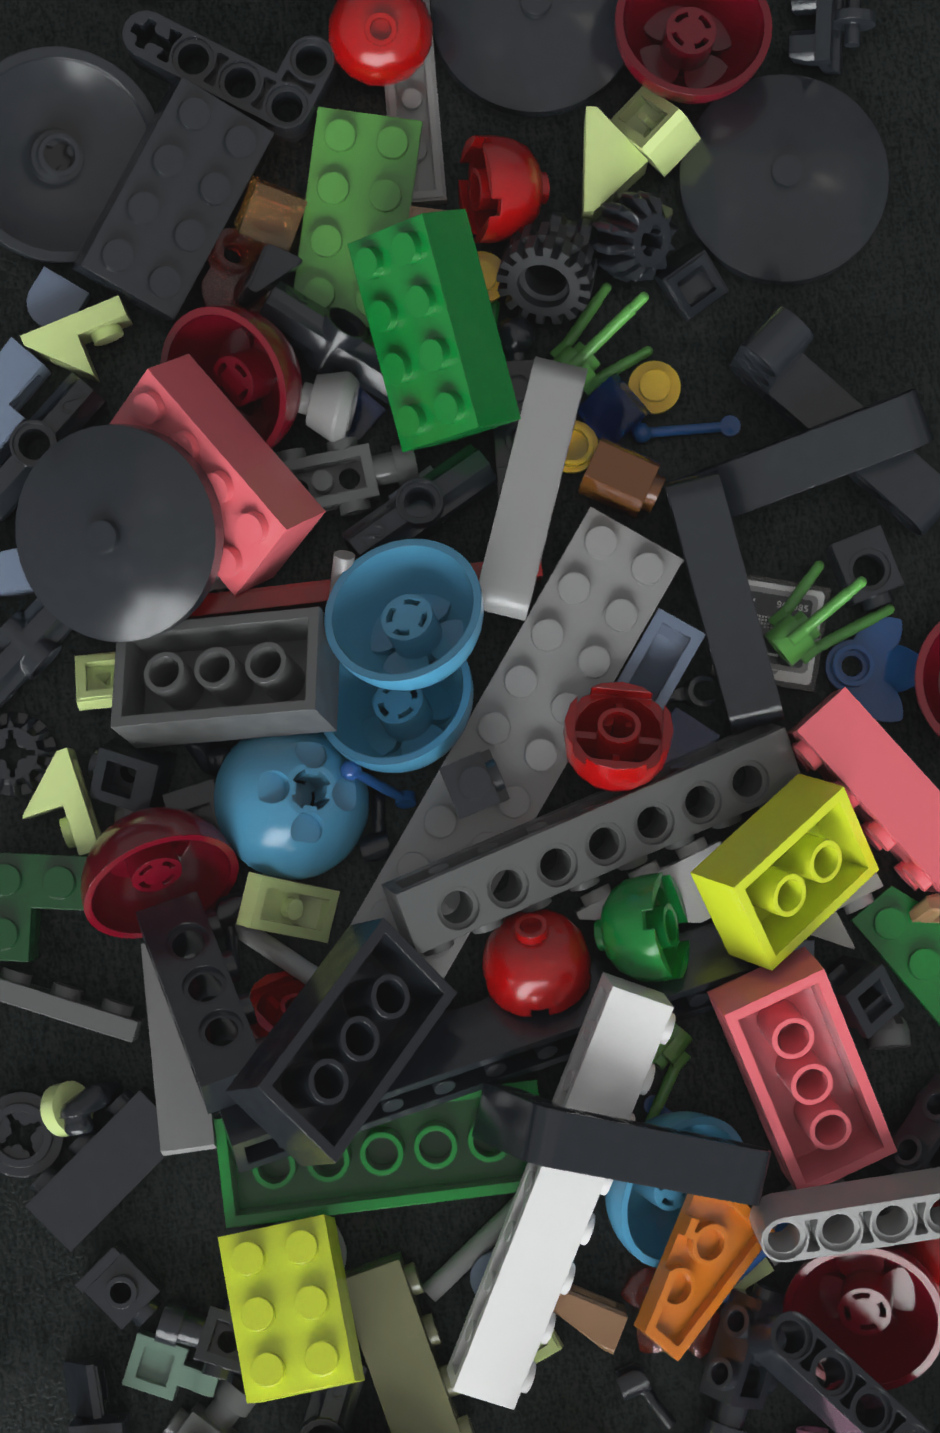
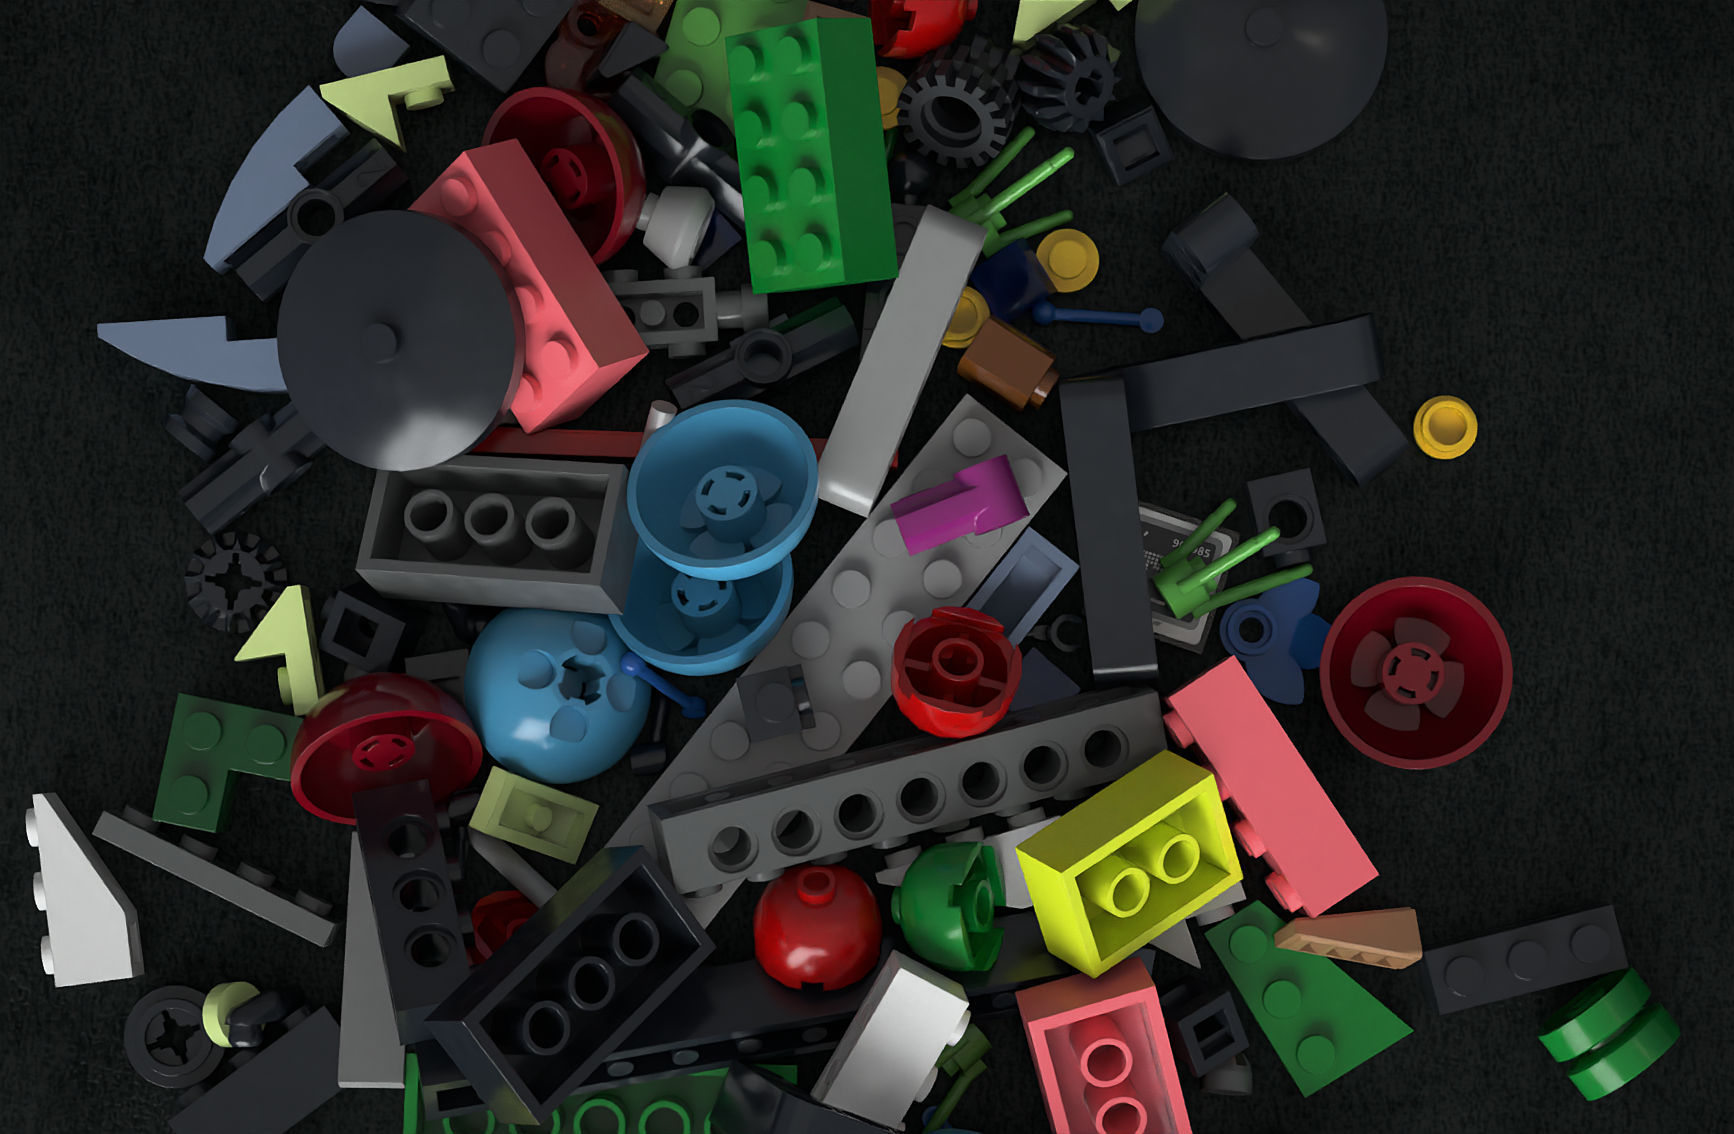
camera: 10 degrees right, 0 degrees up
yellowish green tile [75,652,115,711] -> none
none -> magenta piece [890,454,1030,557]

